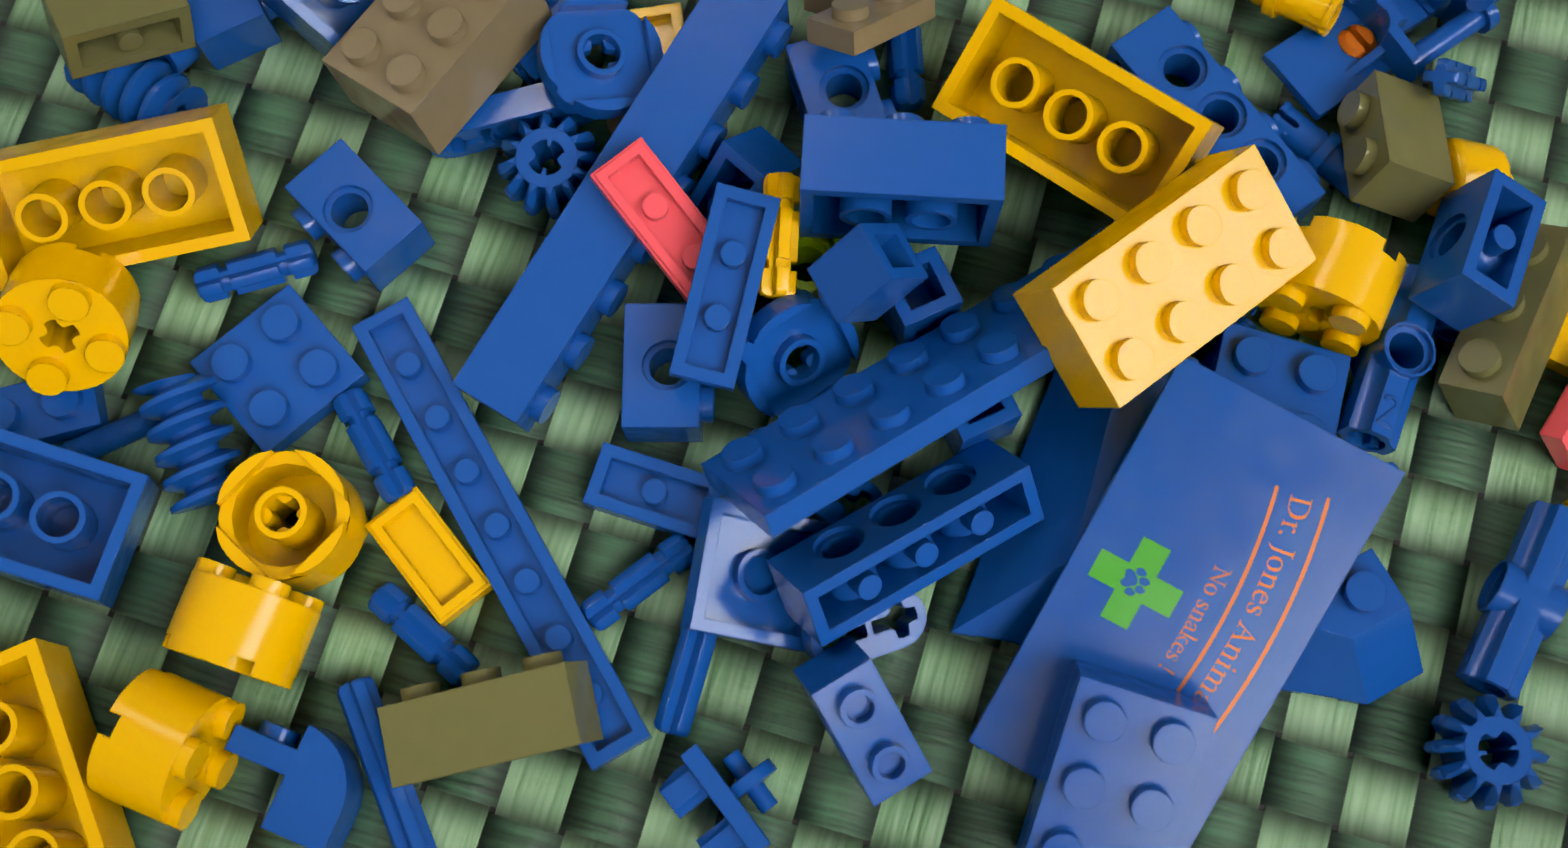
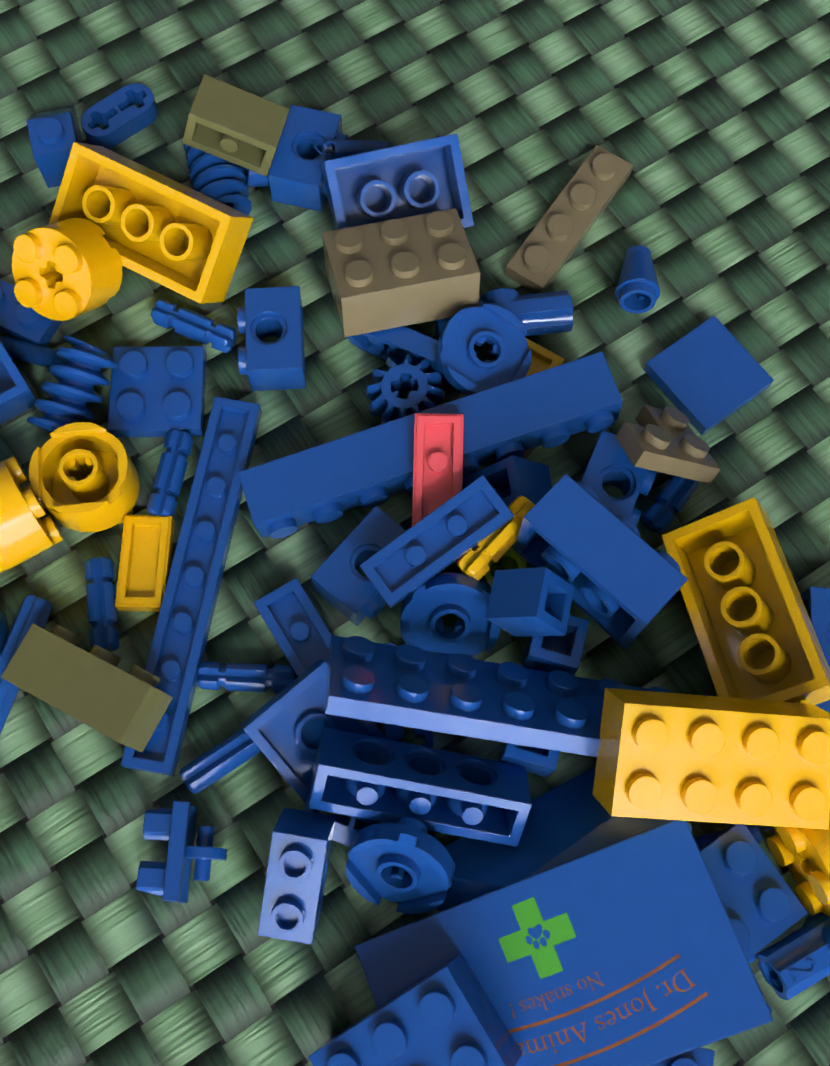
camera: 35 degrees right, 5 degrees down
none -> blue plate [345,817,455,914]

